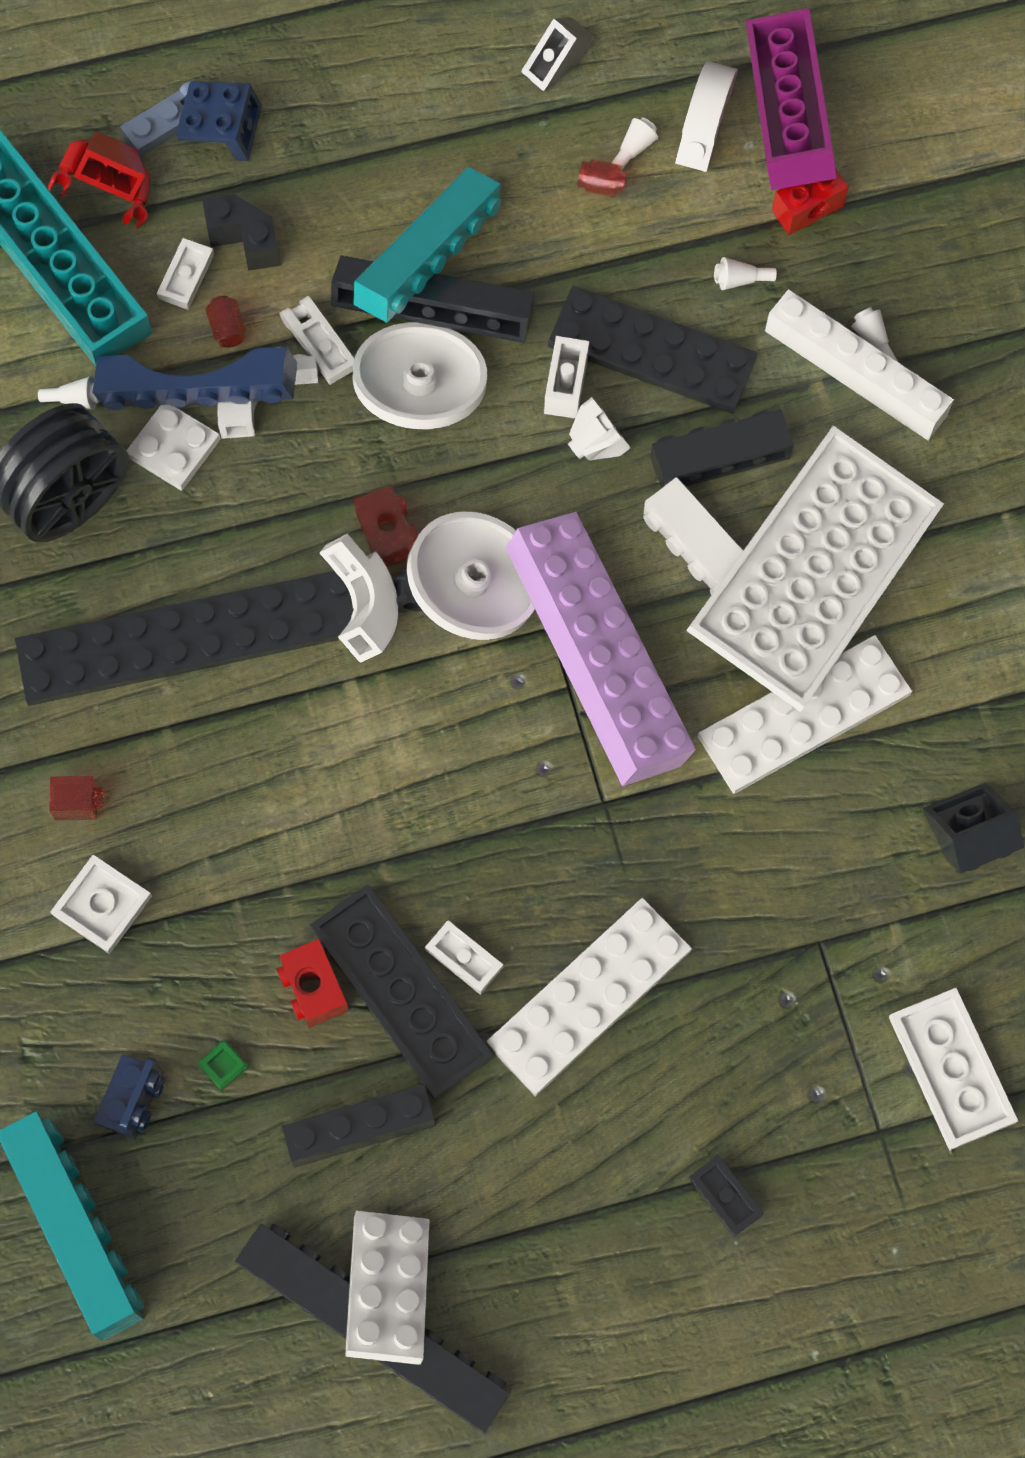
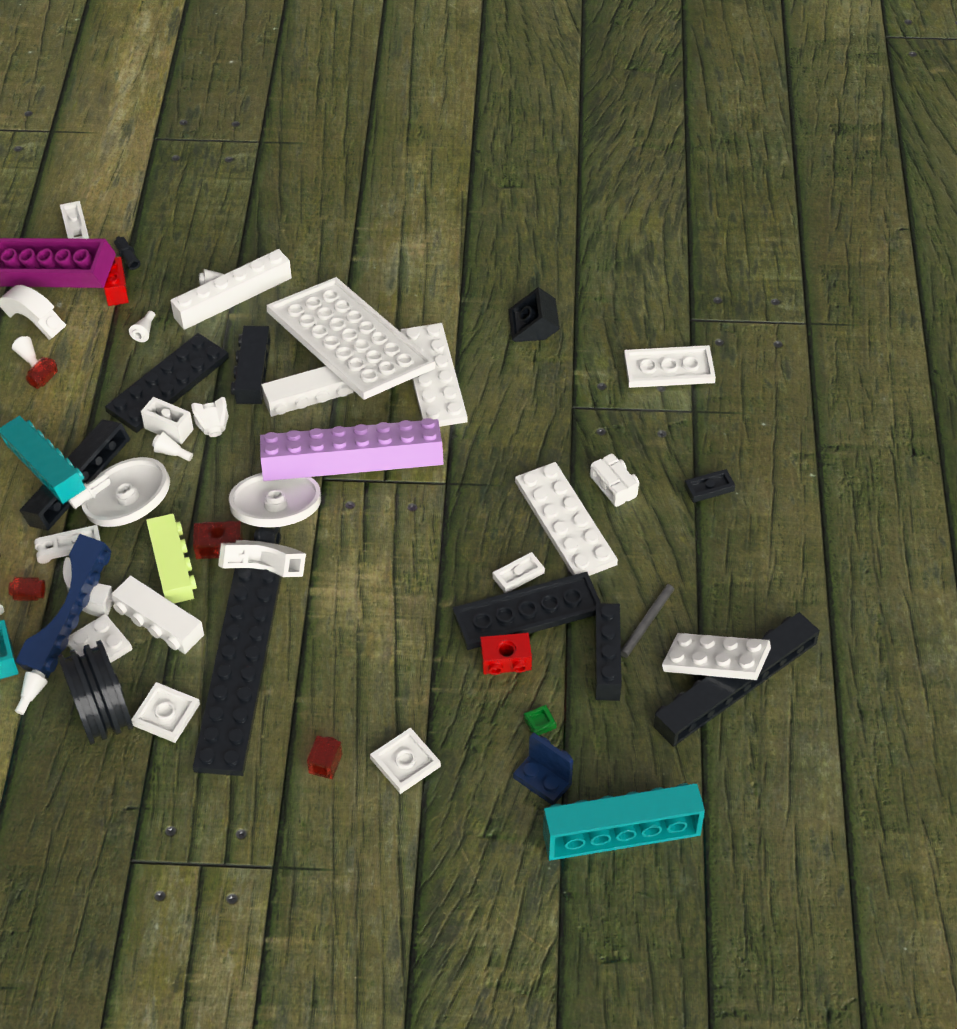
camera: 70 degrees left, 20 degrees down
none -> white plate [60,201,89,239]
none -> white axle [68,473,111,509]
none -> white brick [111,576,204,654]
none -> black axle [114,236,141,270]
none -> white plate [131,682,200,743]
none -> yellowish green brick [146,514,197,603]
none -> white cone [152,432,193,461]
none -> white brick [590,454,639,507]
none -> flat silver bar [621,584,674,658]

